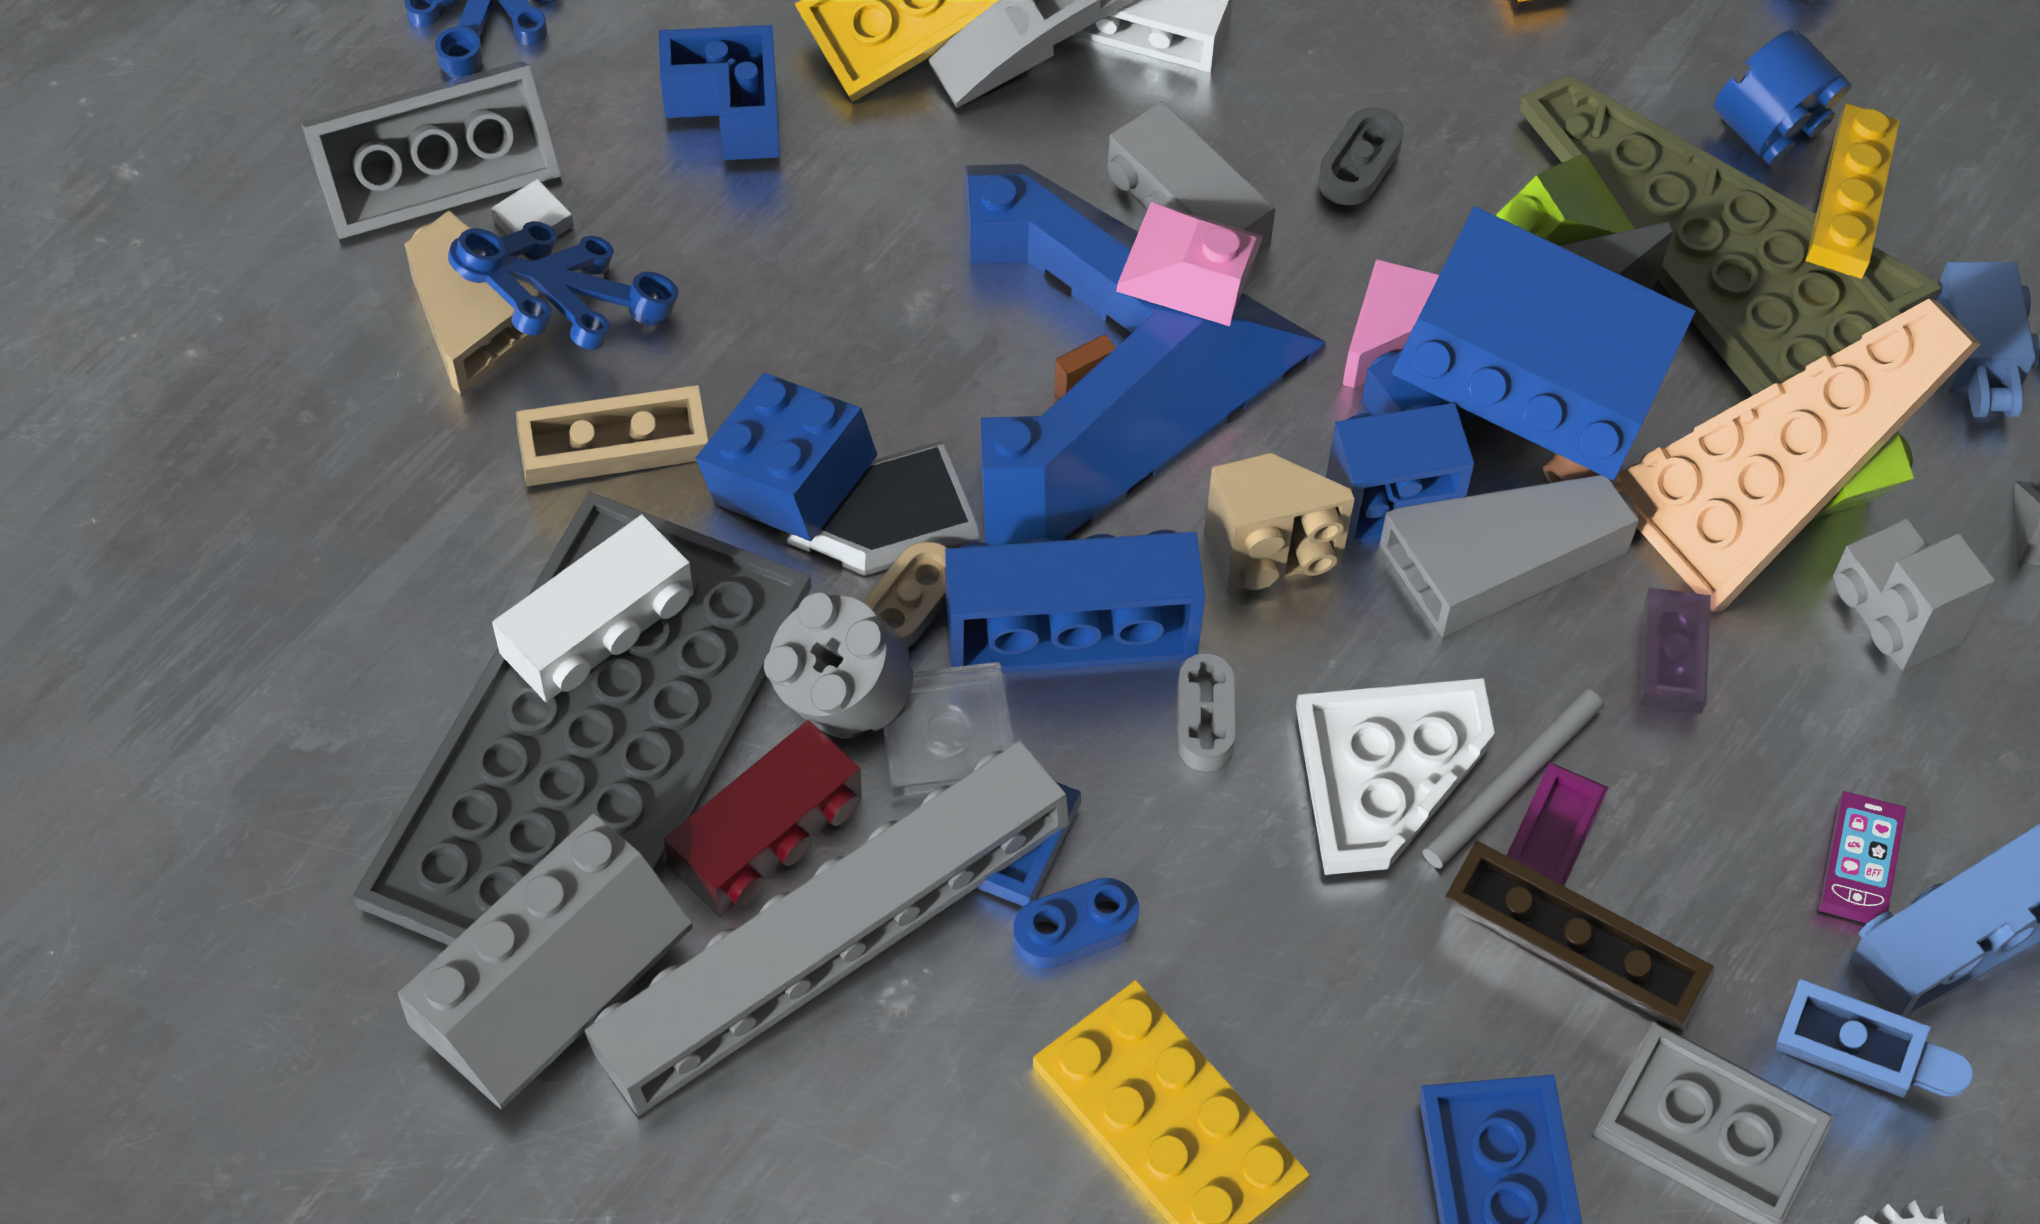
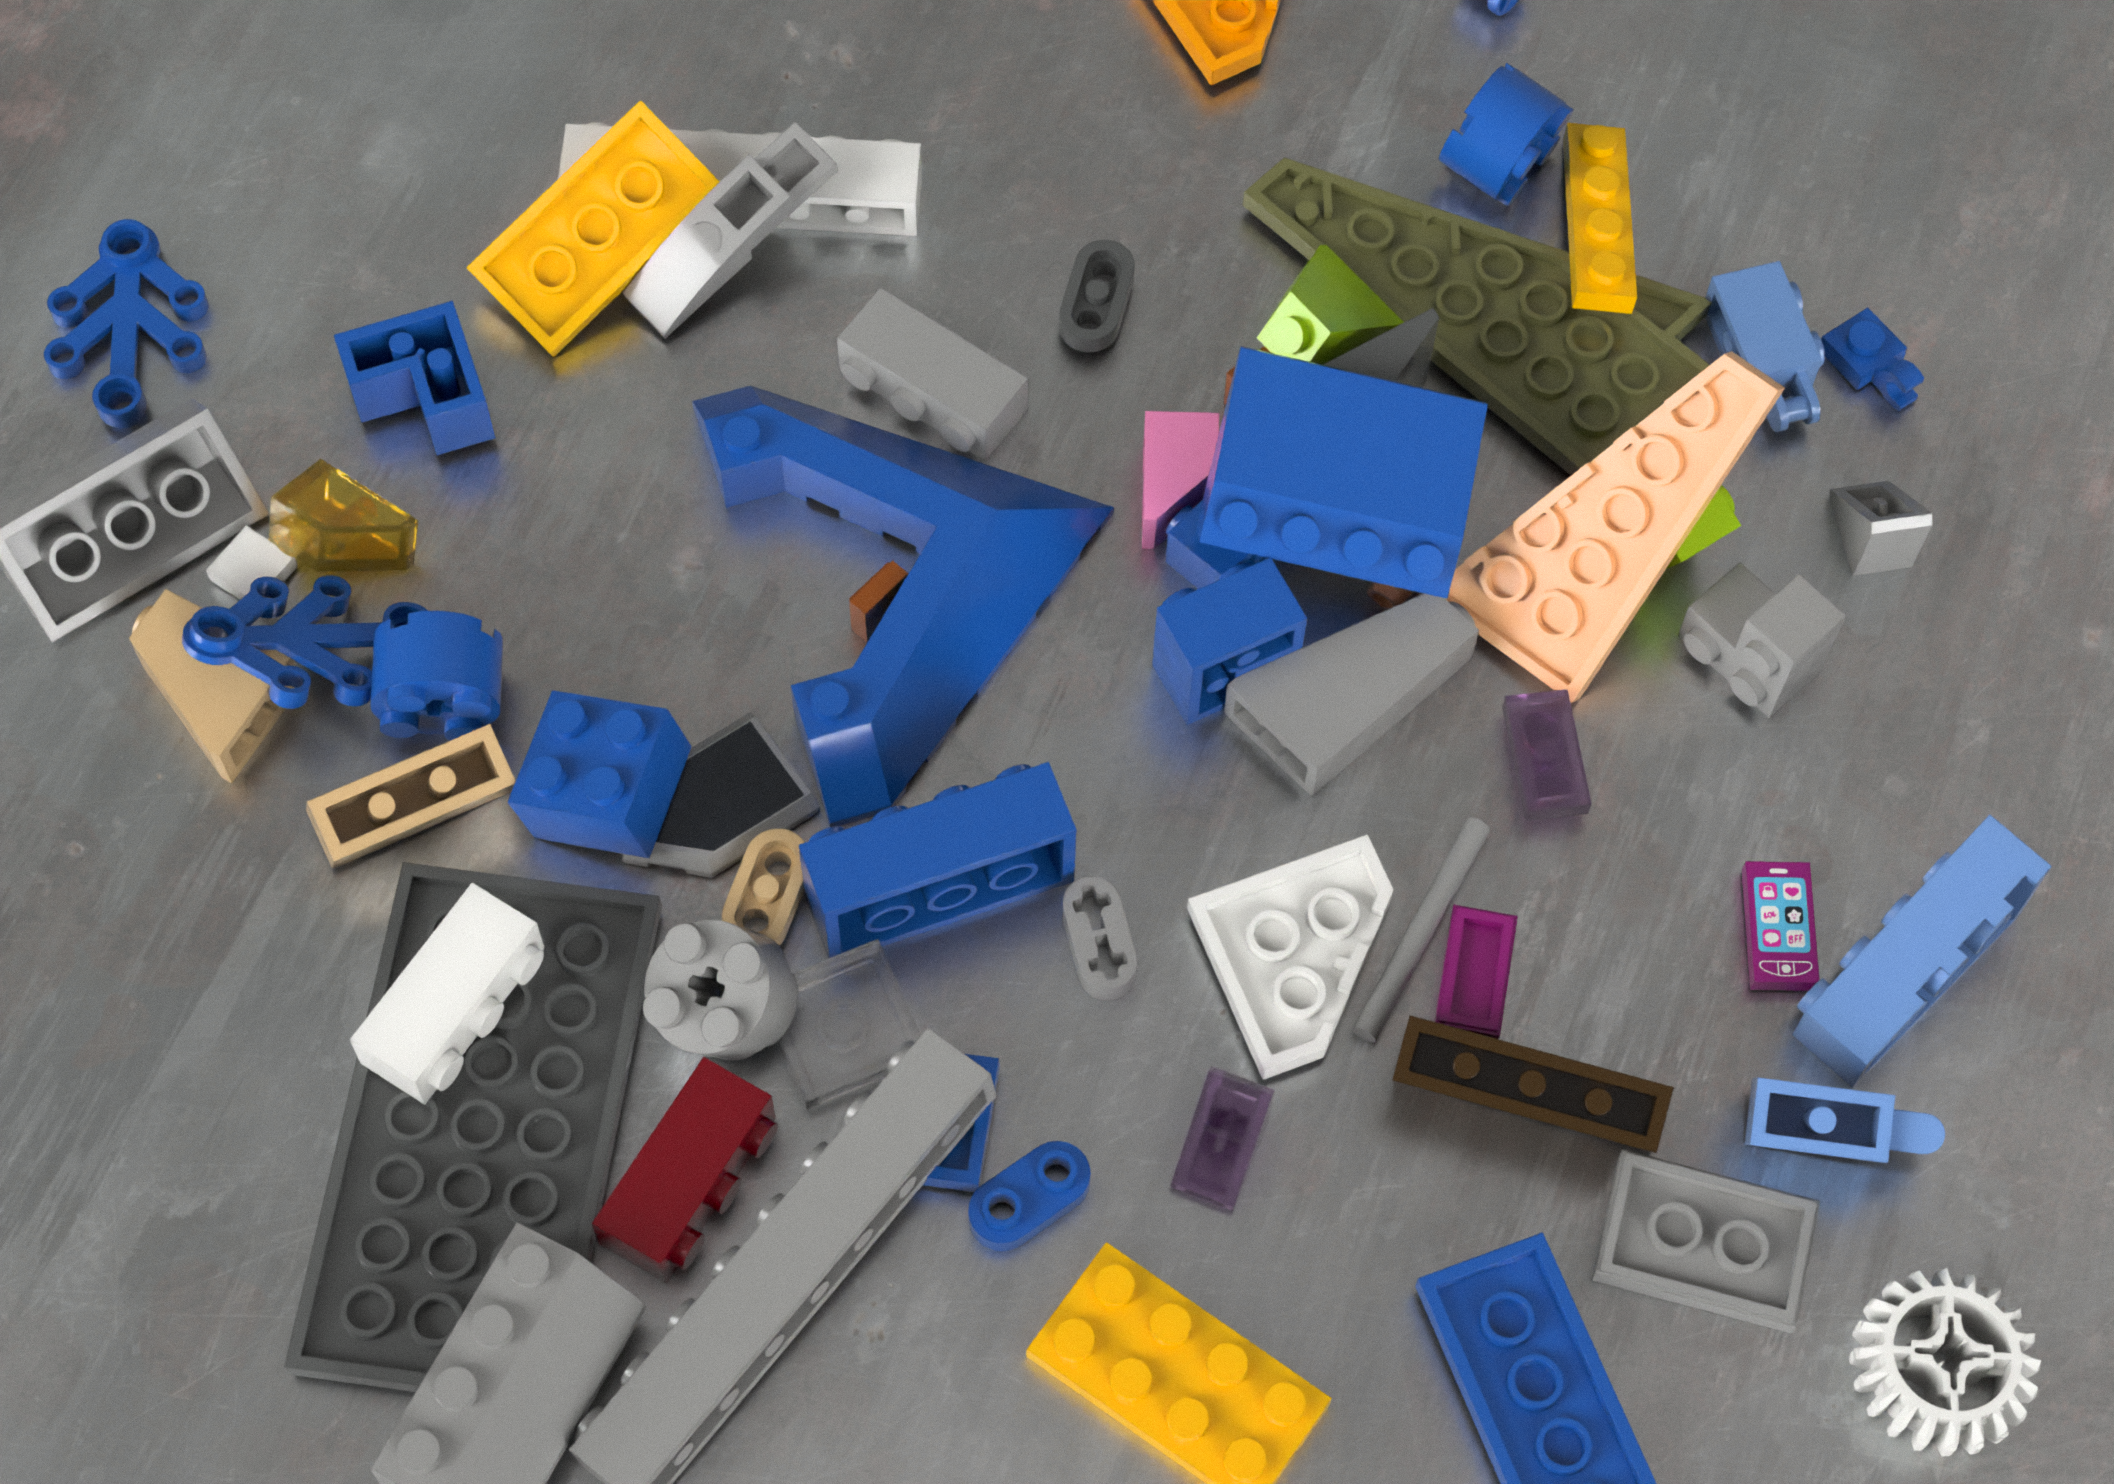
camera: 15 degrees left, 5 degrees up
bright pink slope [1116,202,1262,326] -> none
tan slope [1204,453,1354,592] -> none
none -> clear yellow slope [268,459,418,572]
none -> blue brick [370,611,503,741]
none -> clear purple slope [1170,1066,1275,1211]

